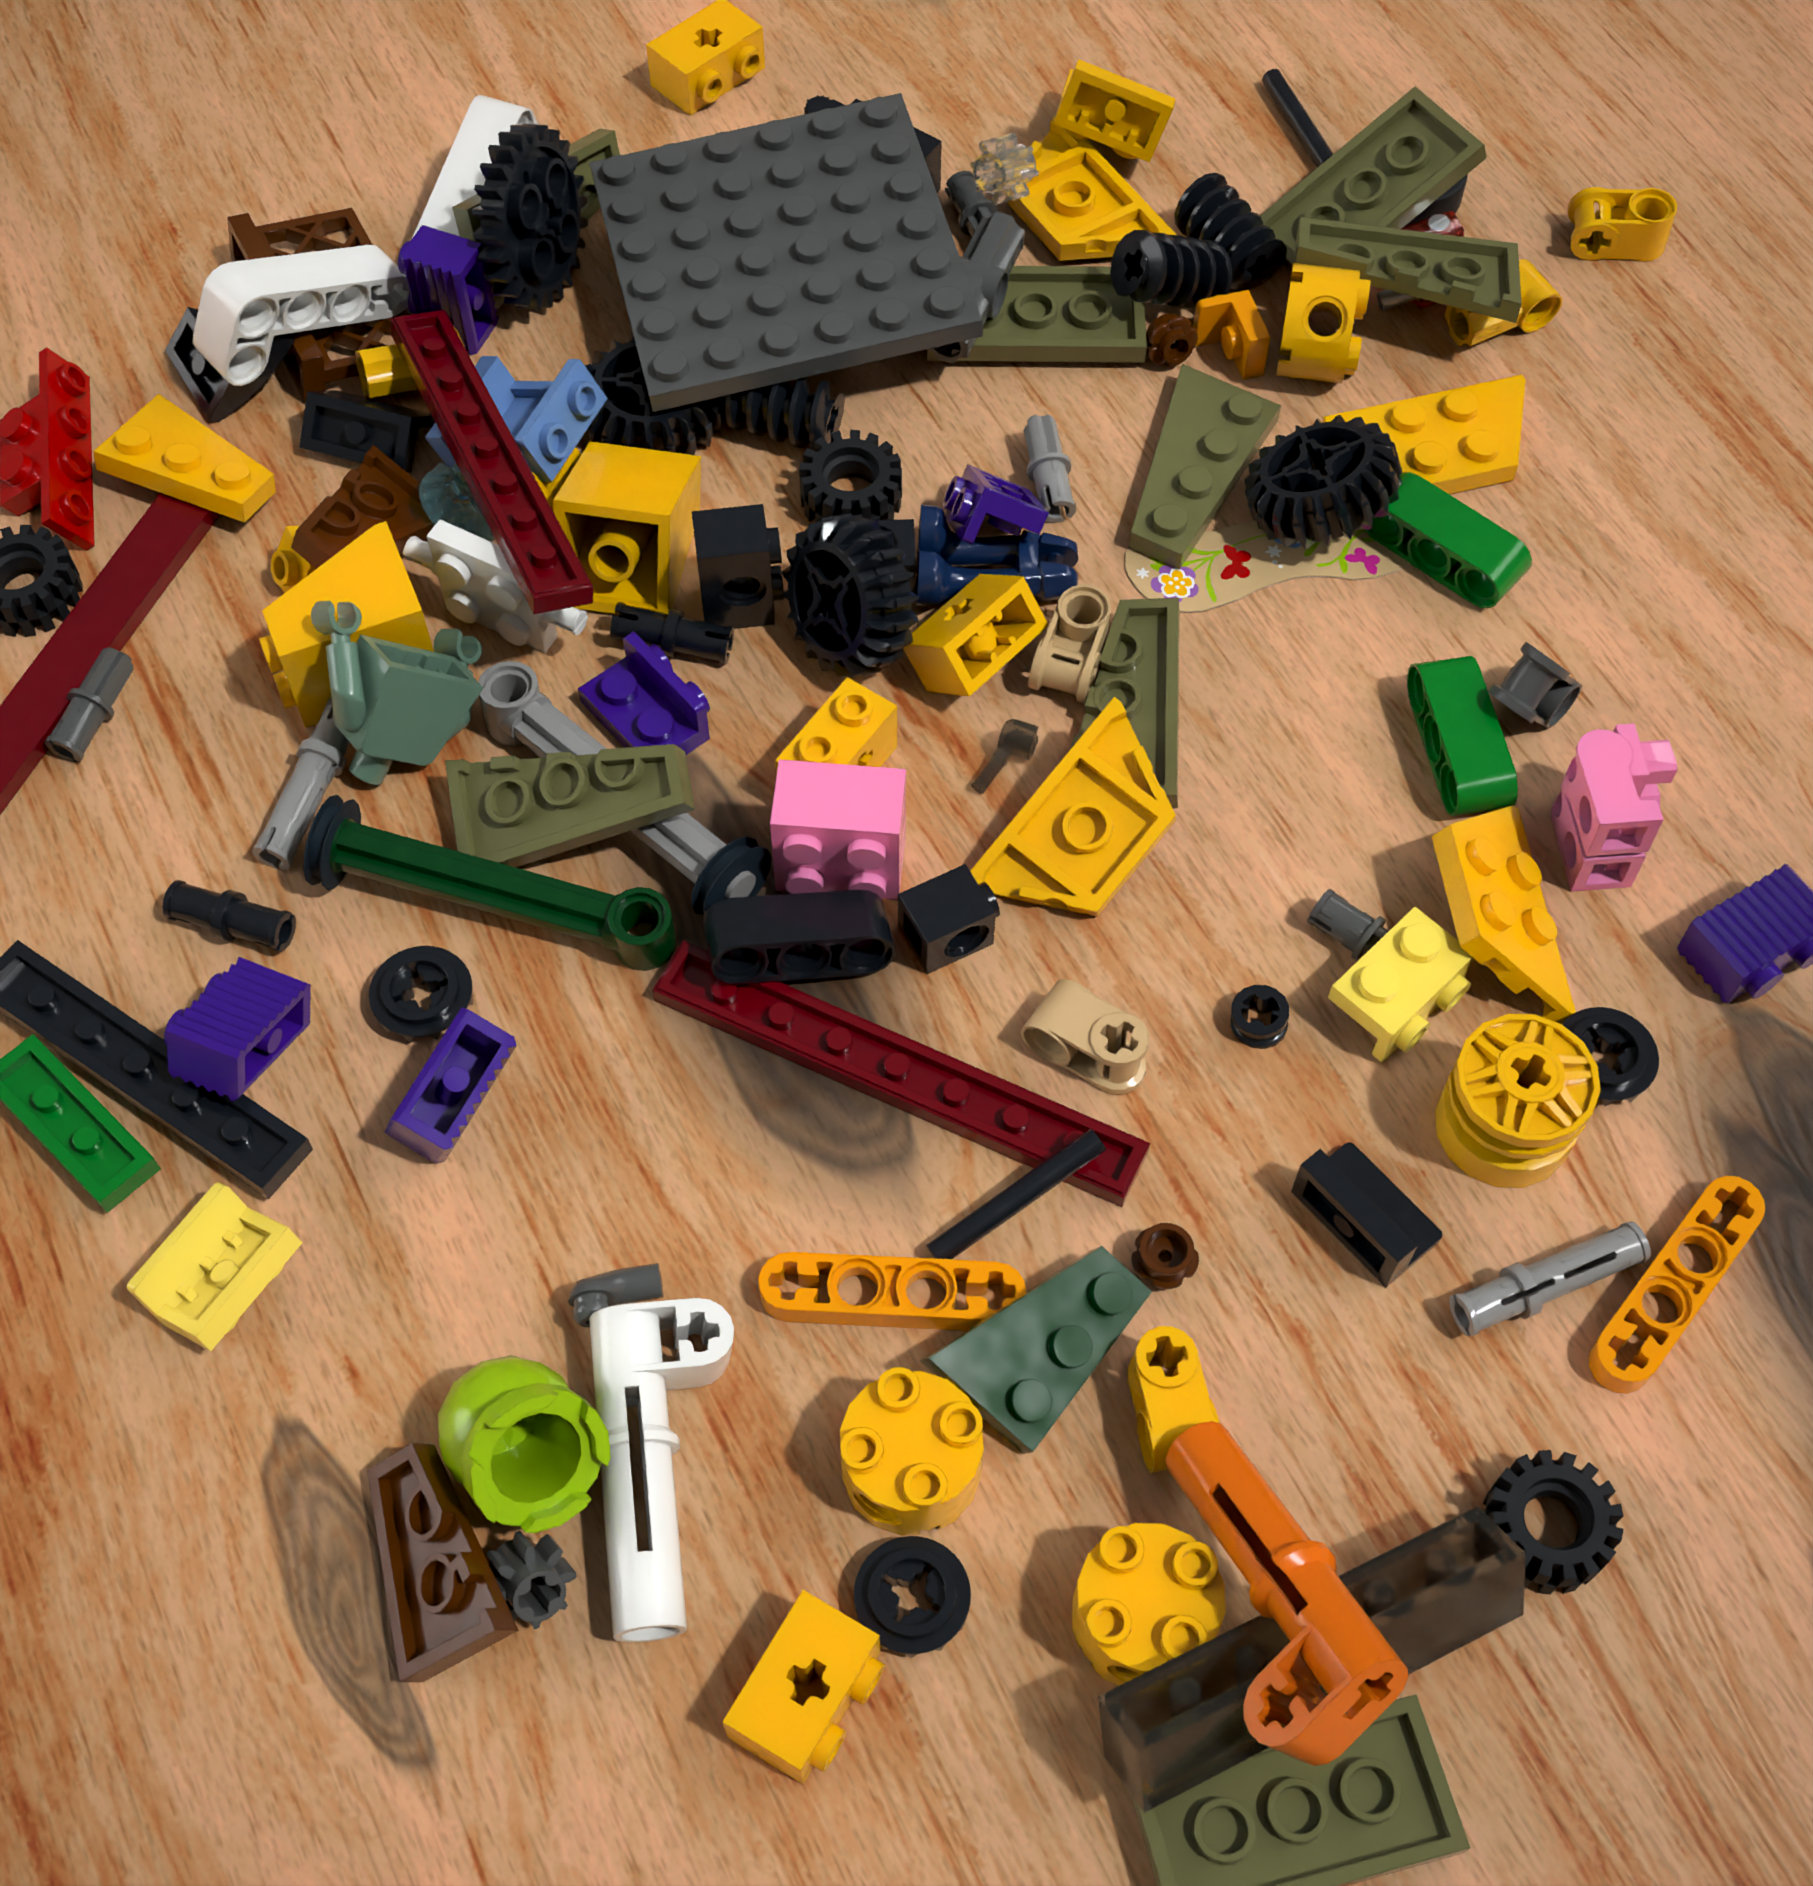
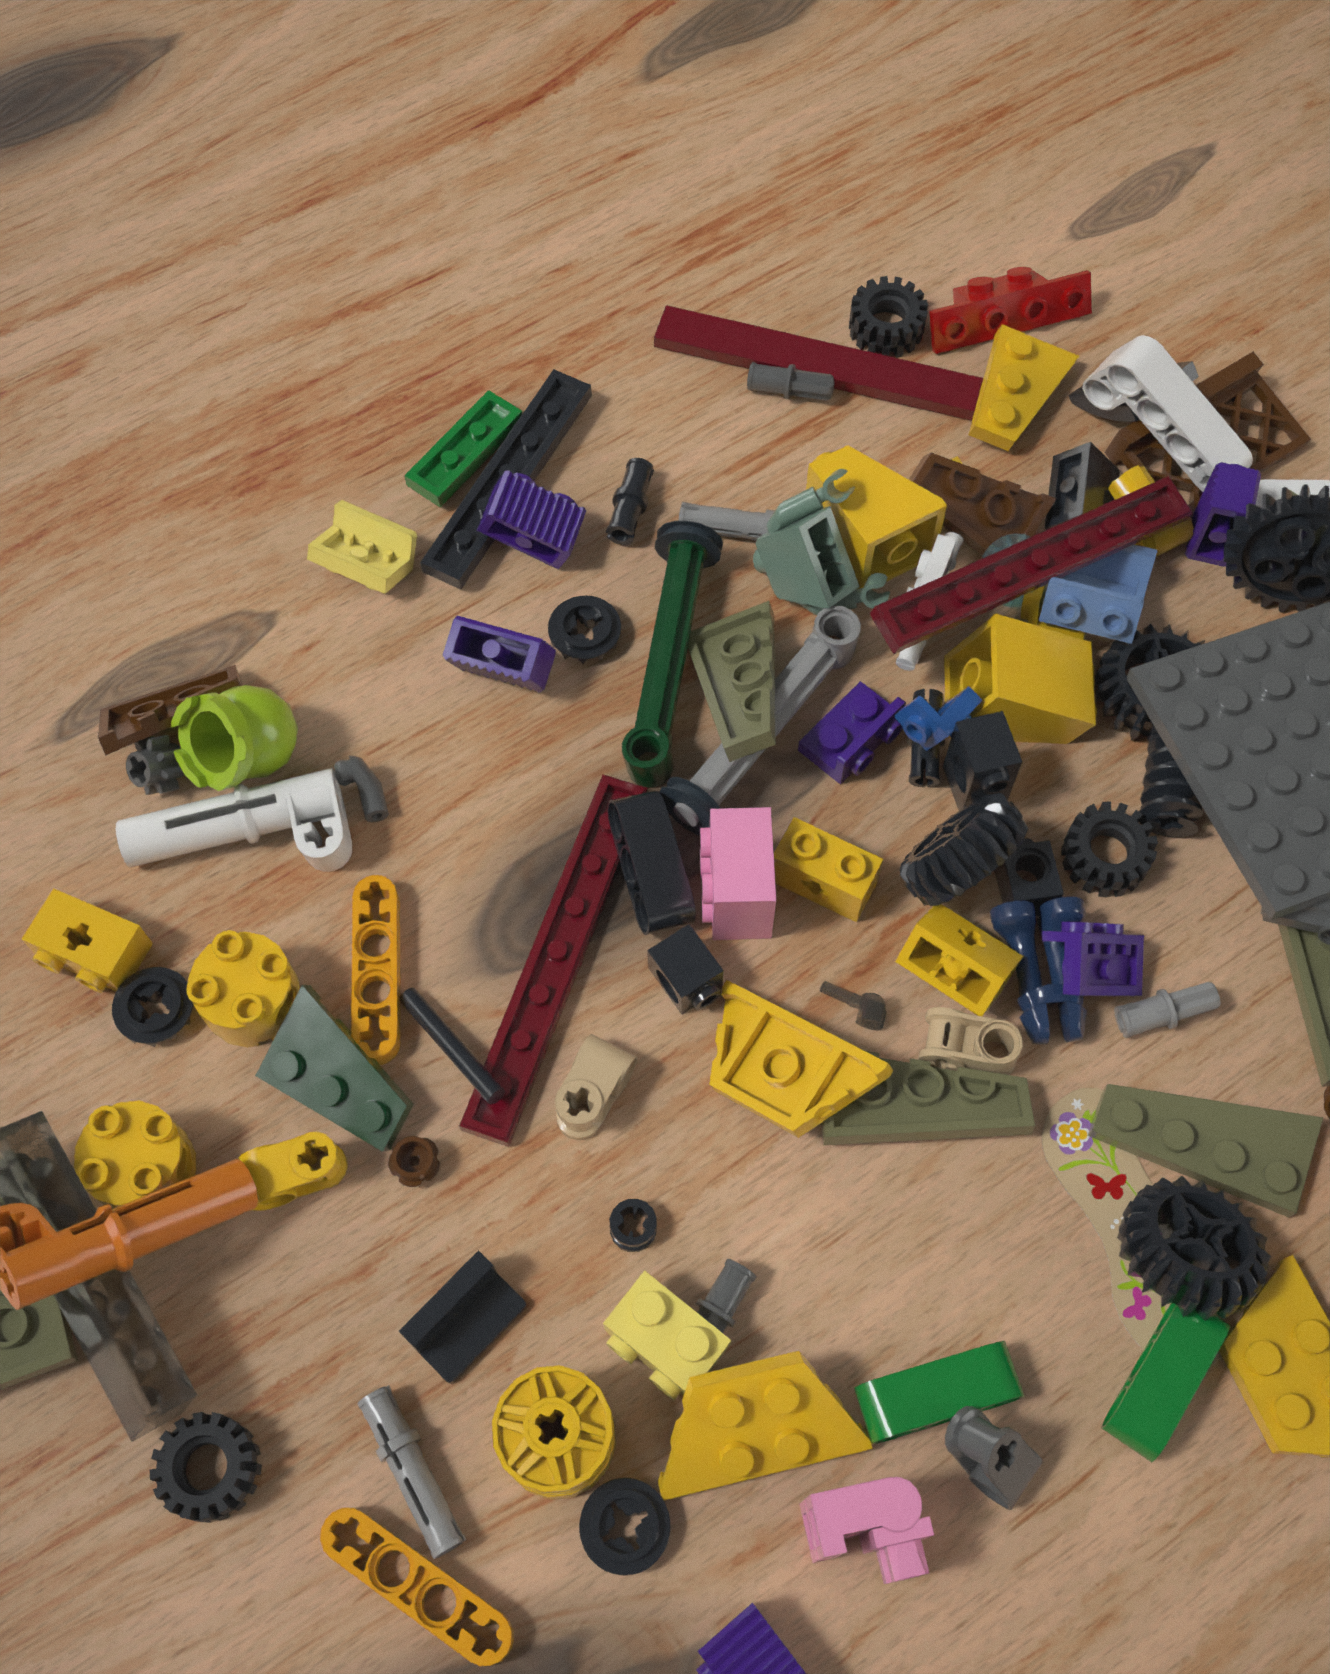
camera: 85 degrees right, 5 degrees up
none -> blue bracket [895,686,982,751]

